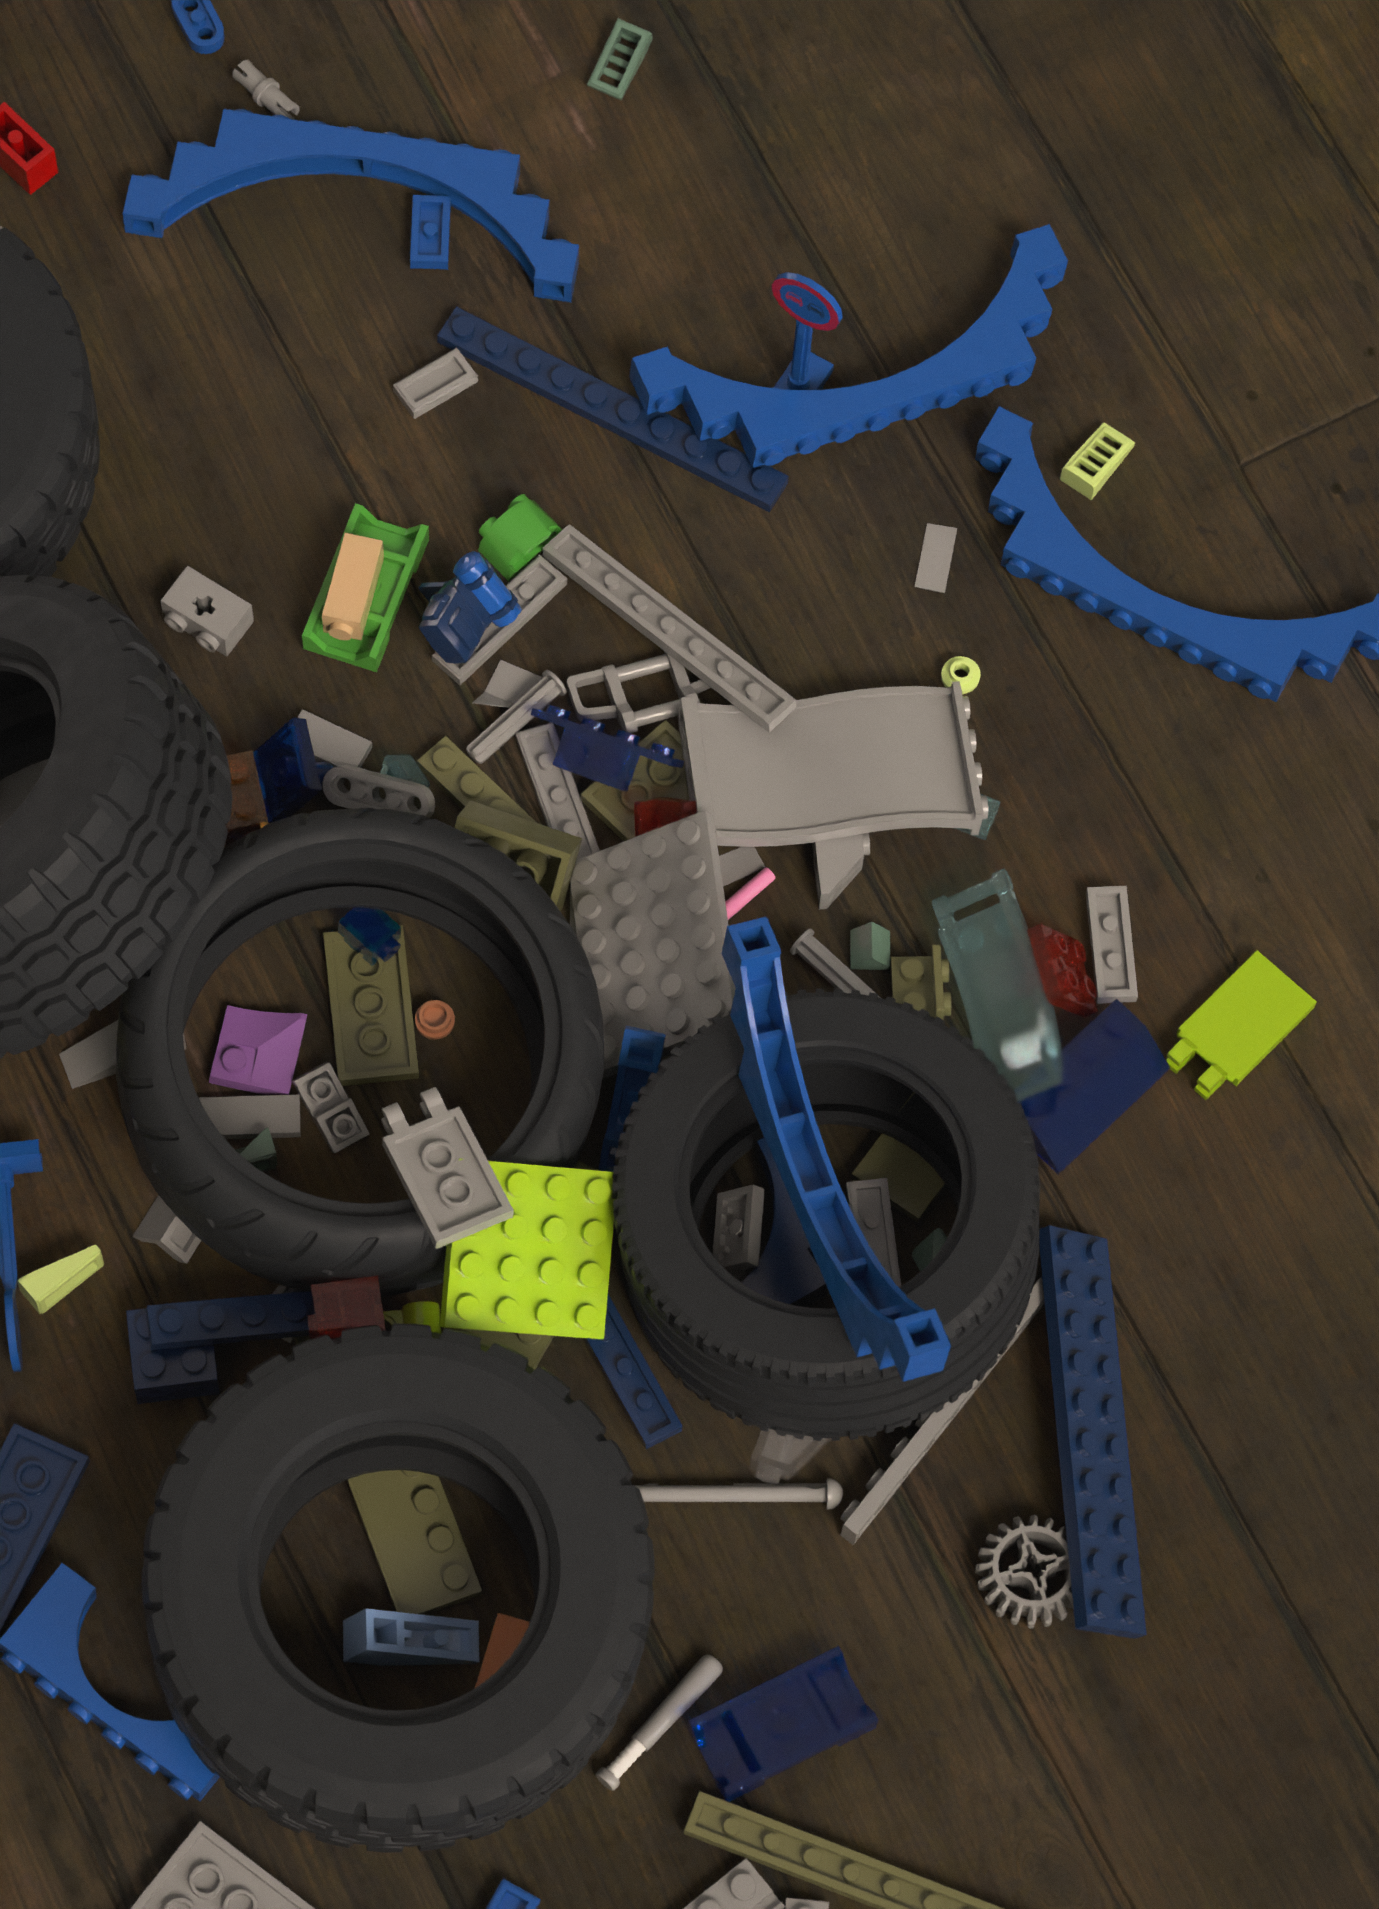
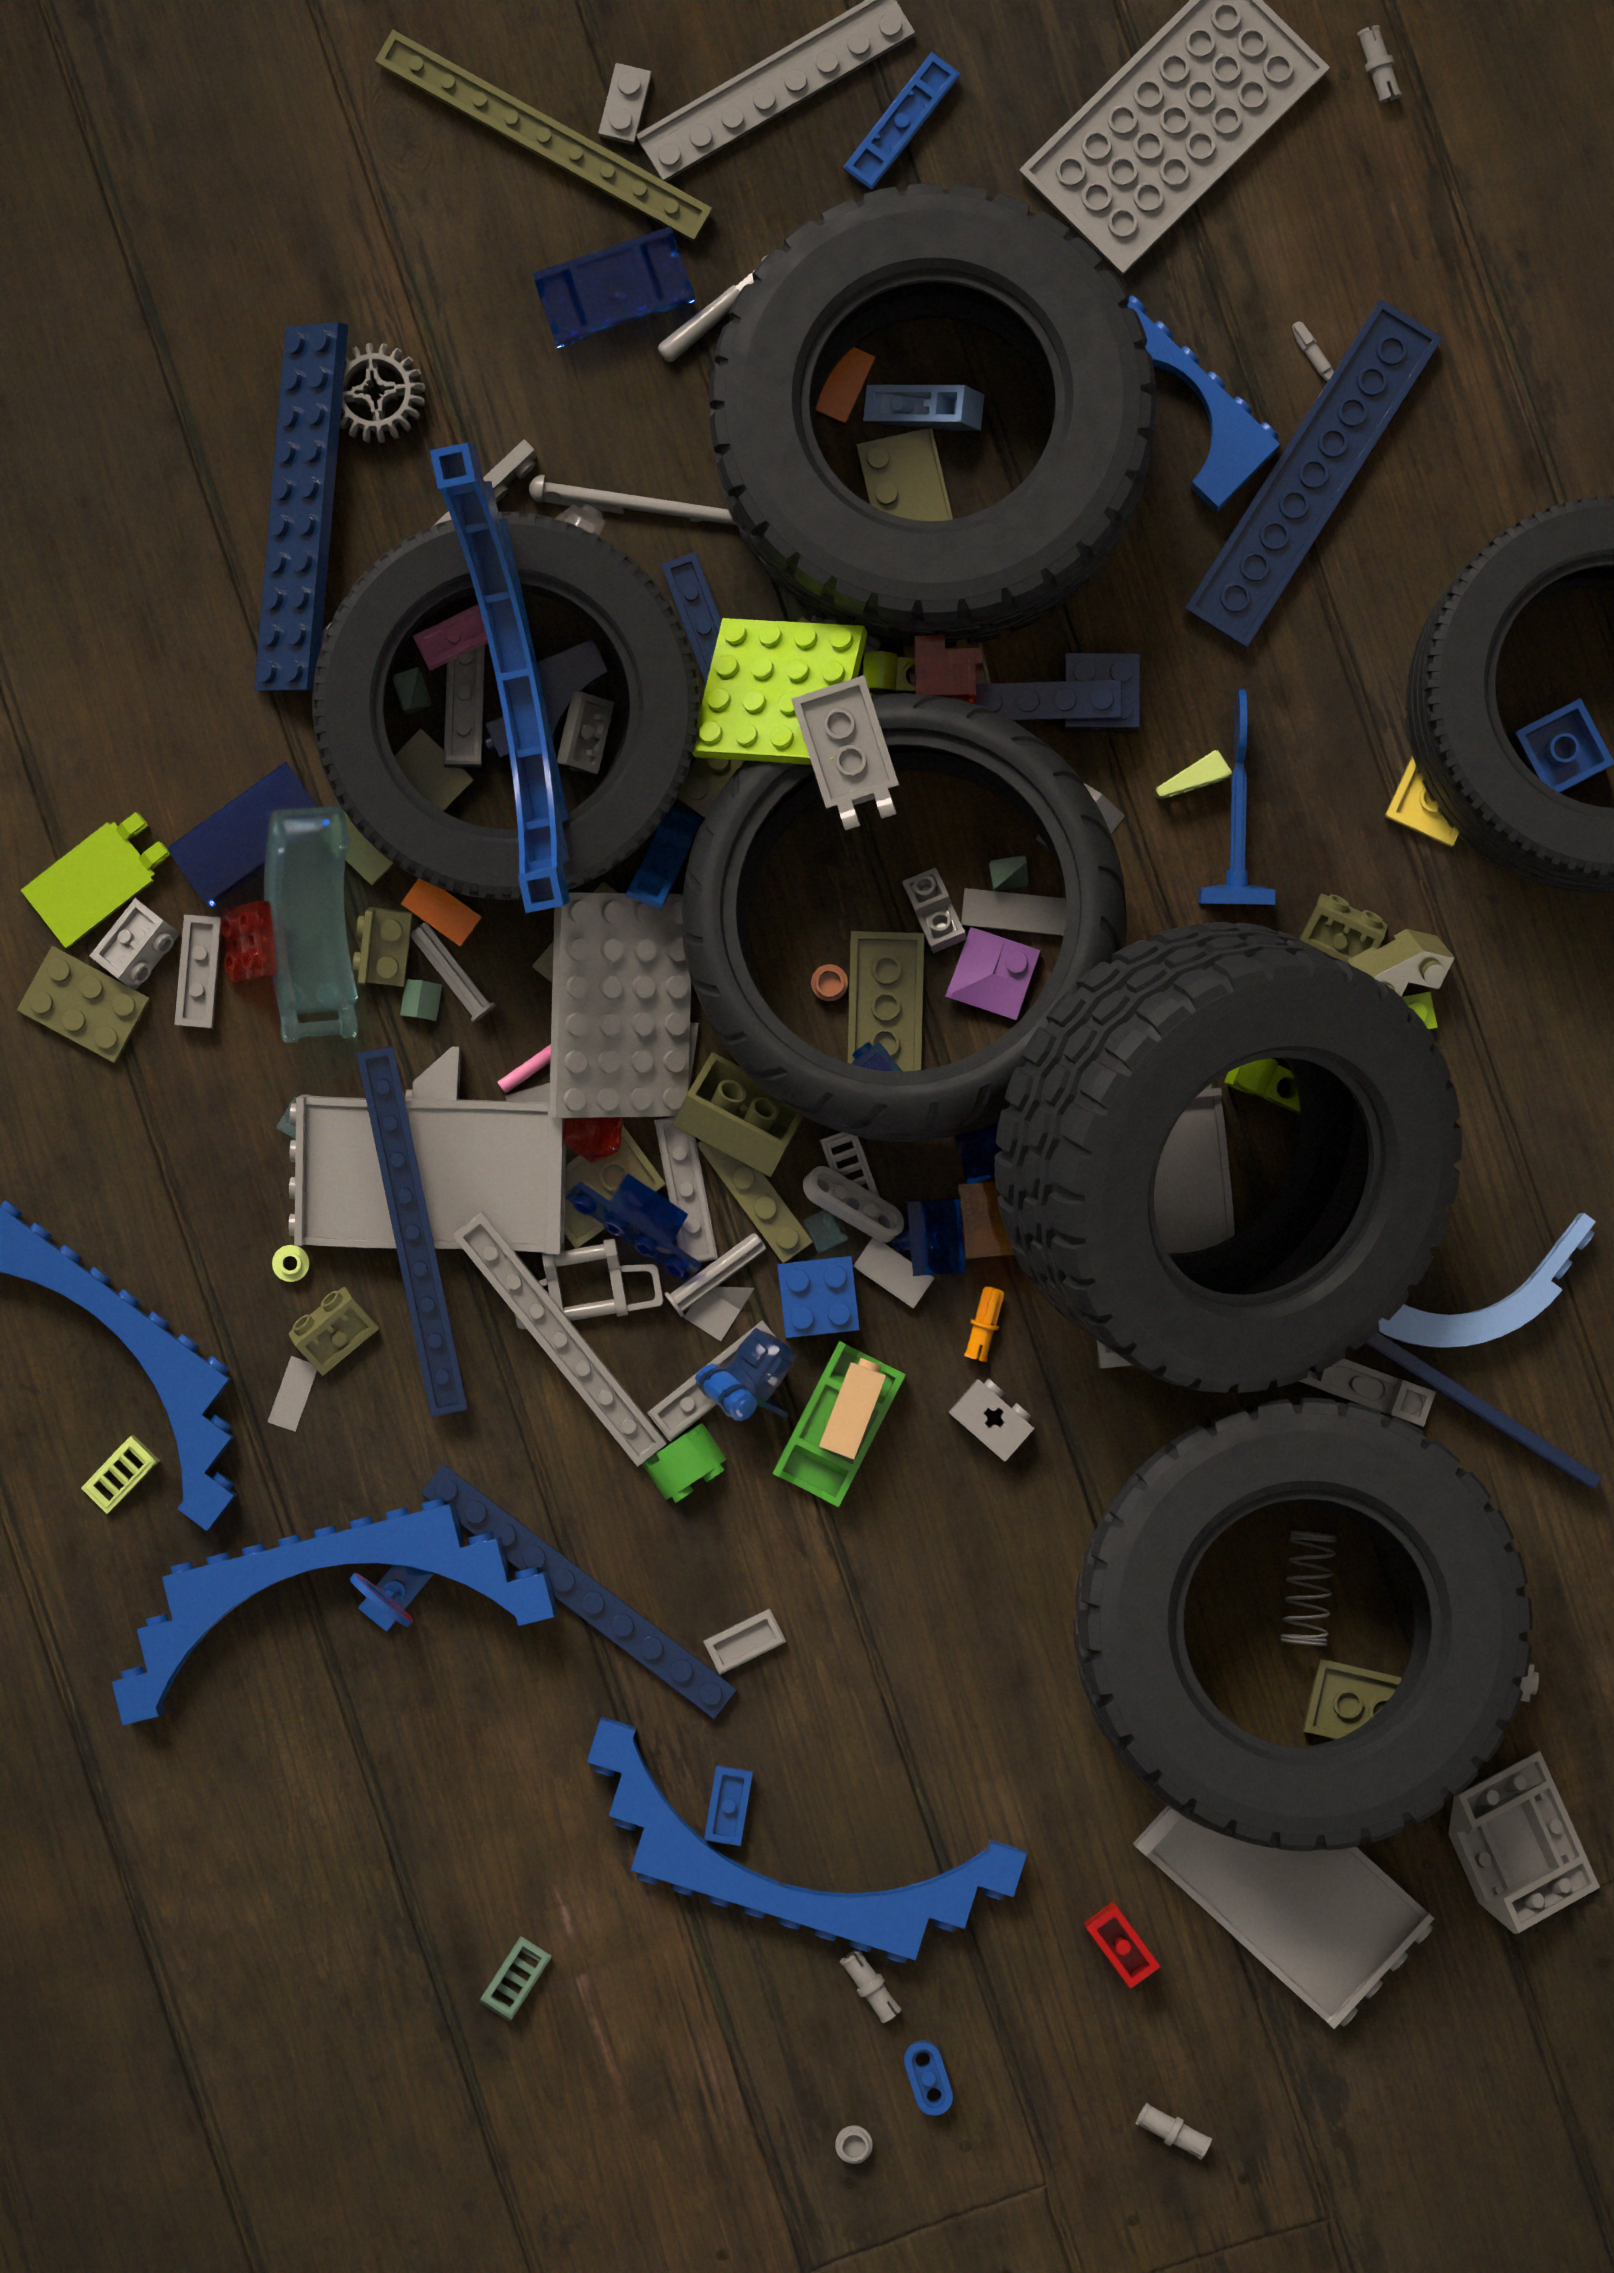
camera: 170 degrees left, 20 degrees up
none -> olive plate [17,946,151,1063]
none -> light grey bracket [90,898,180,990]
none -> olive bracket [289,1287,379,1376]
none -> dark blue plate [357,1046,468,1417]
none -> blue brick [777,1256,860,1338]
none -> light orange axle [964,1287,1004,1362]

